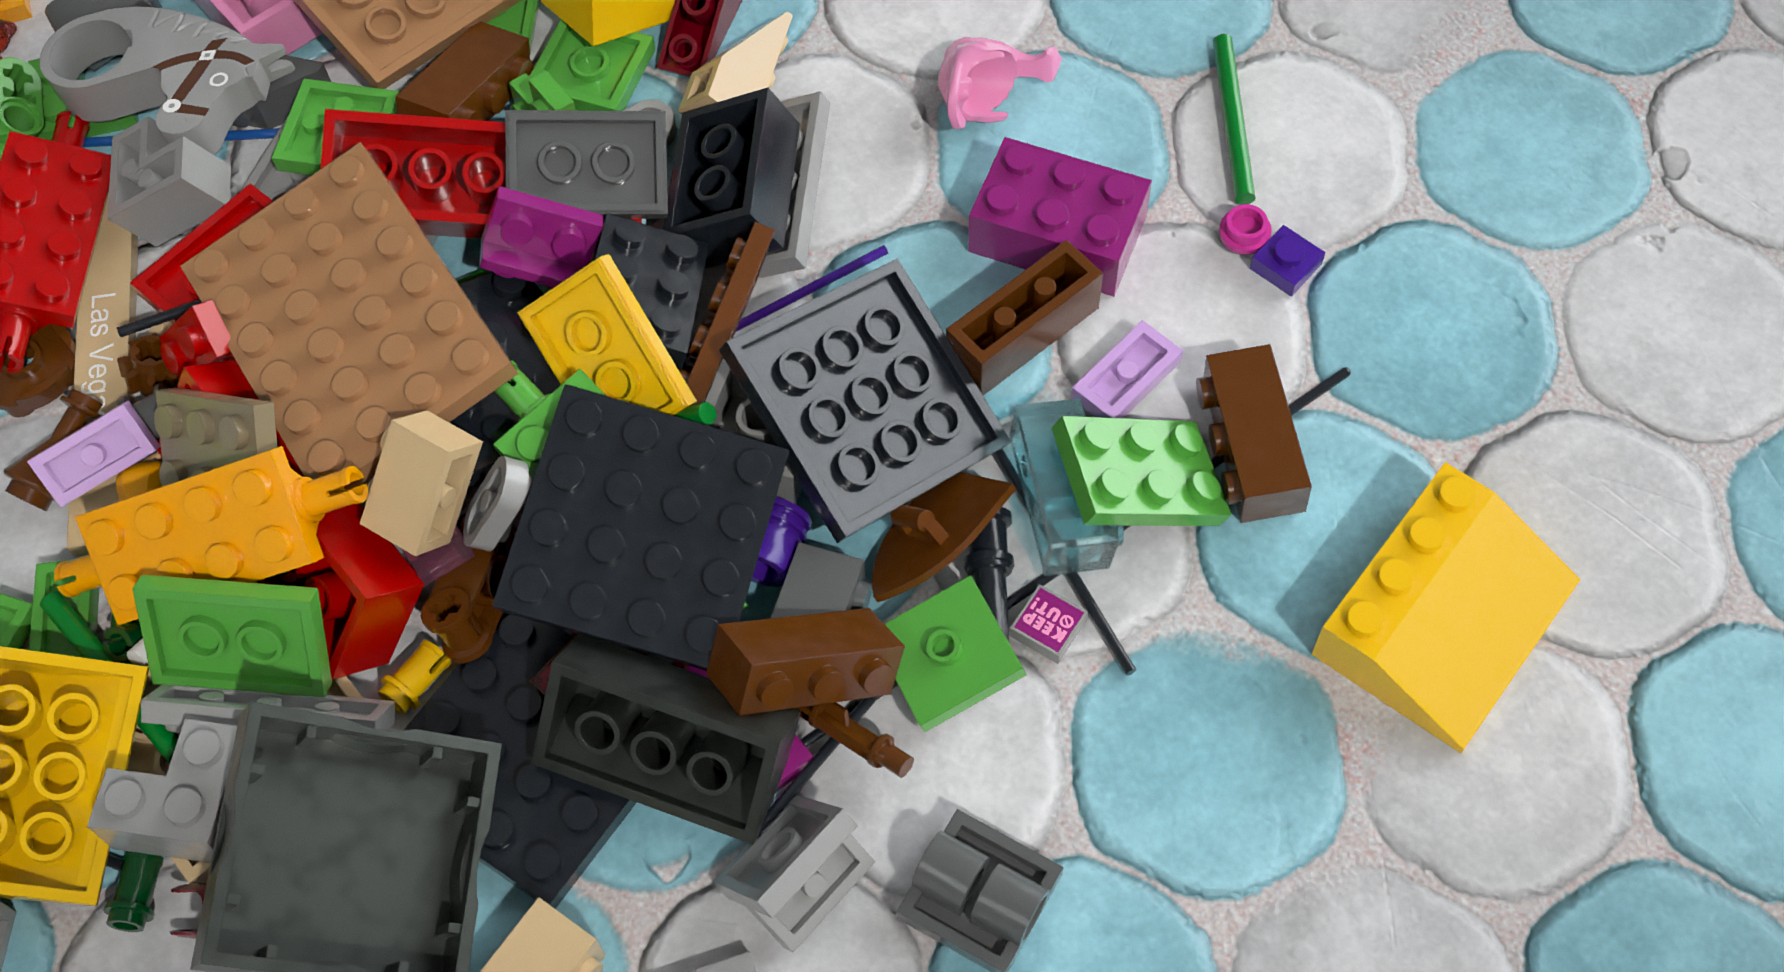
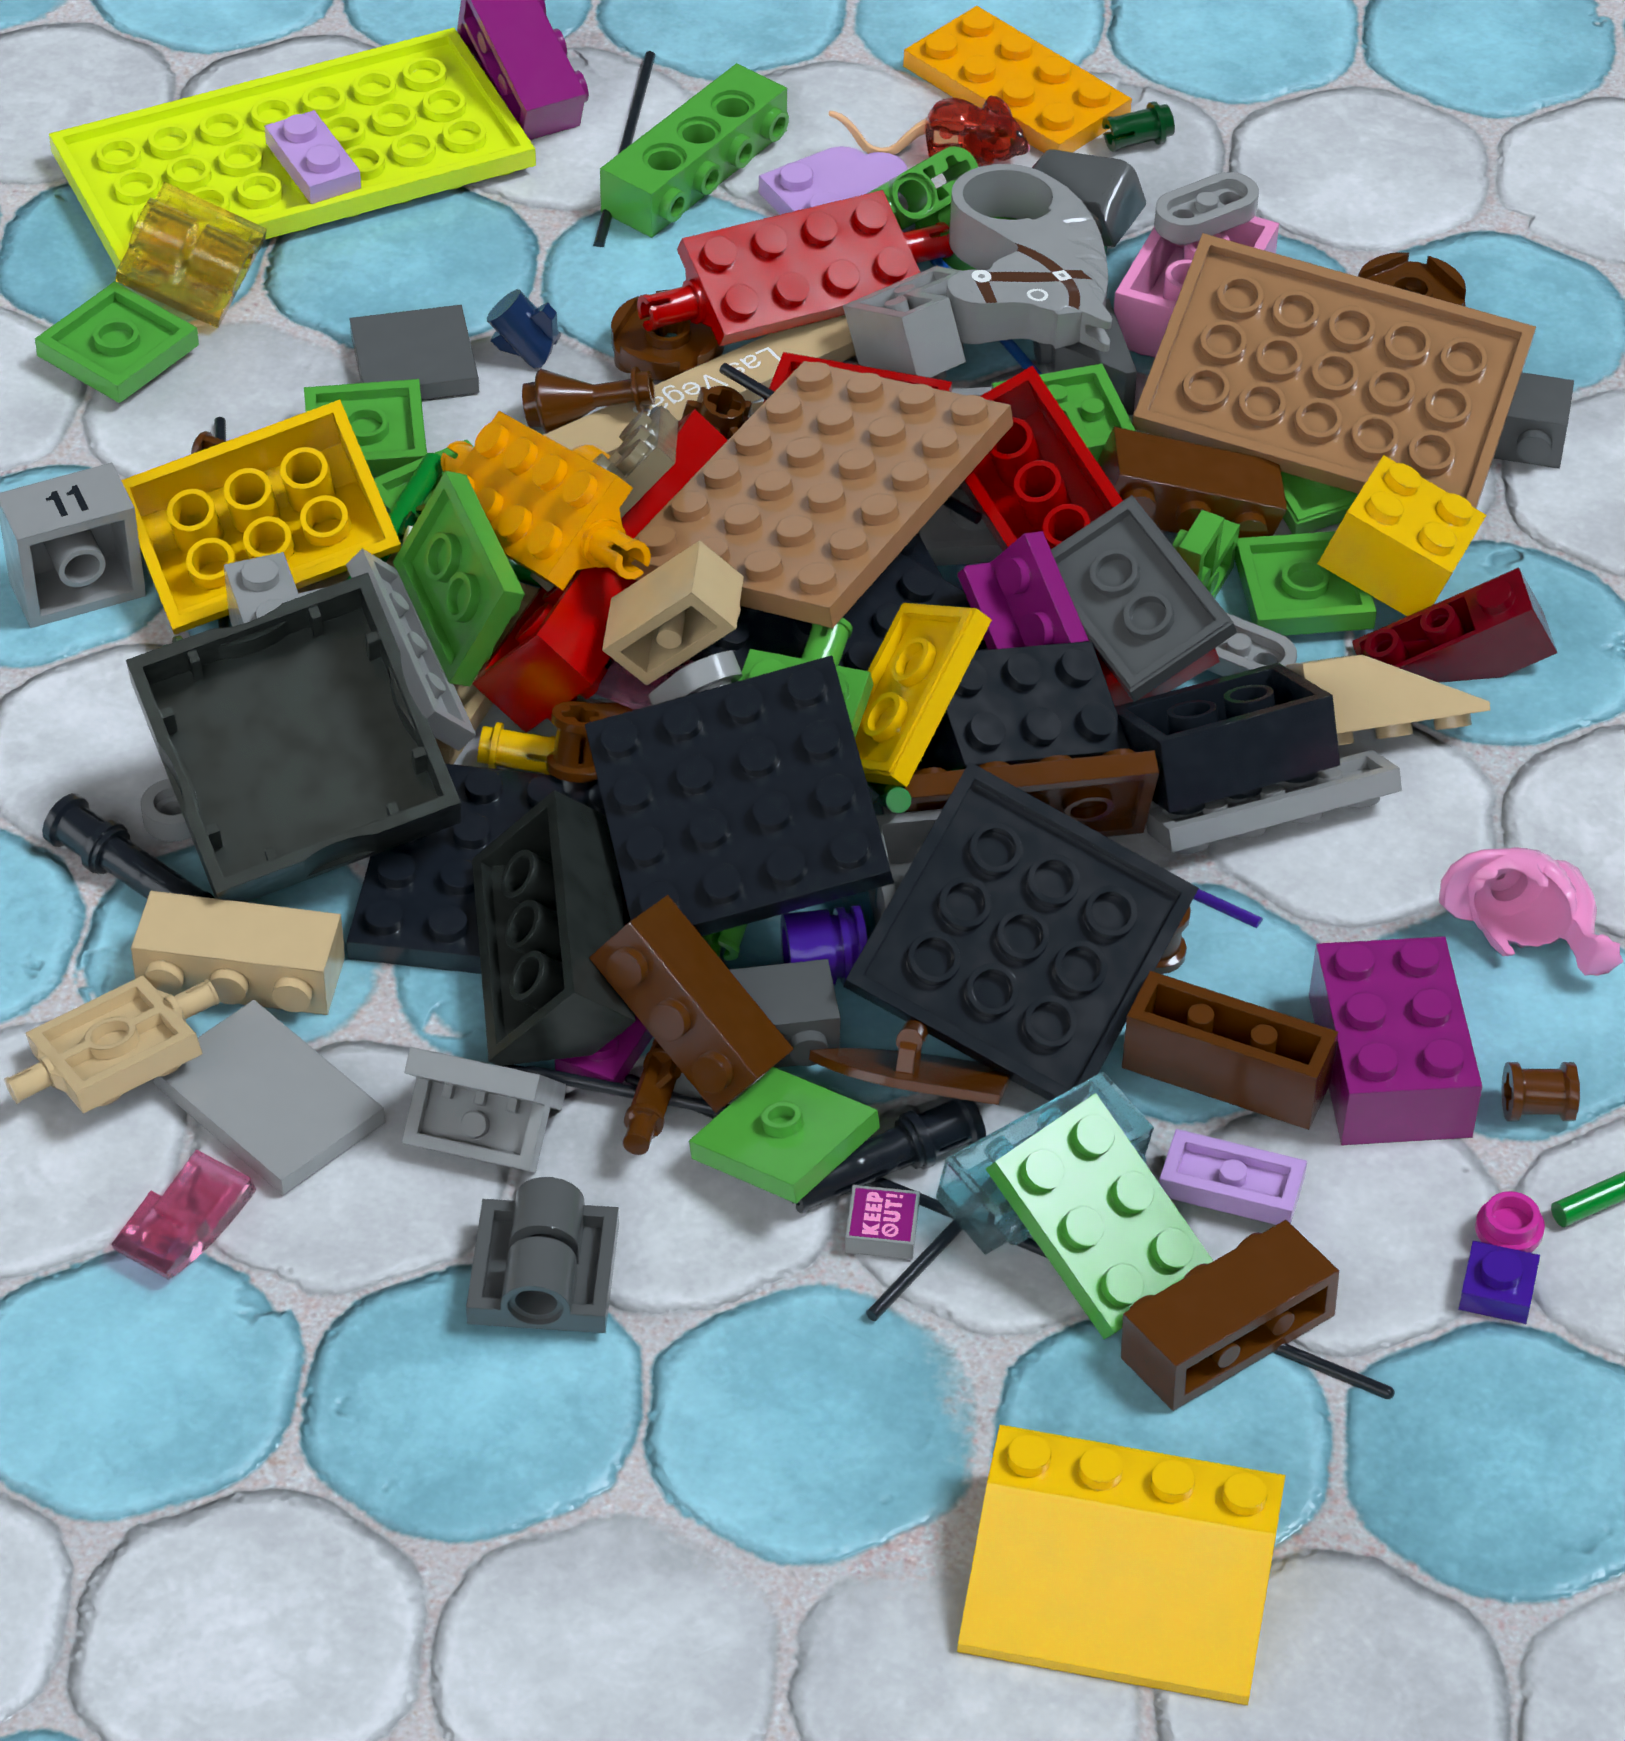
camera: 60 degrees right, 15 degrees down
lavender plate [27,400,160,508] -> none
red plate [159,299,232,379] -> none
none -> reddish brown bush [1501,1062,1580,1121]

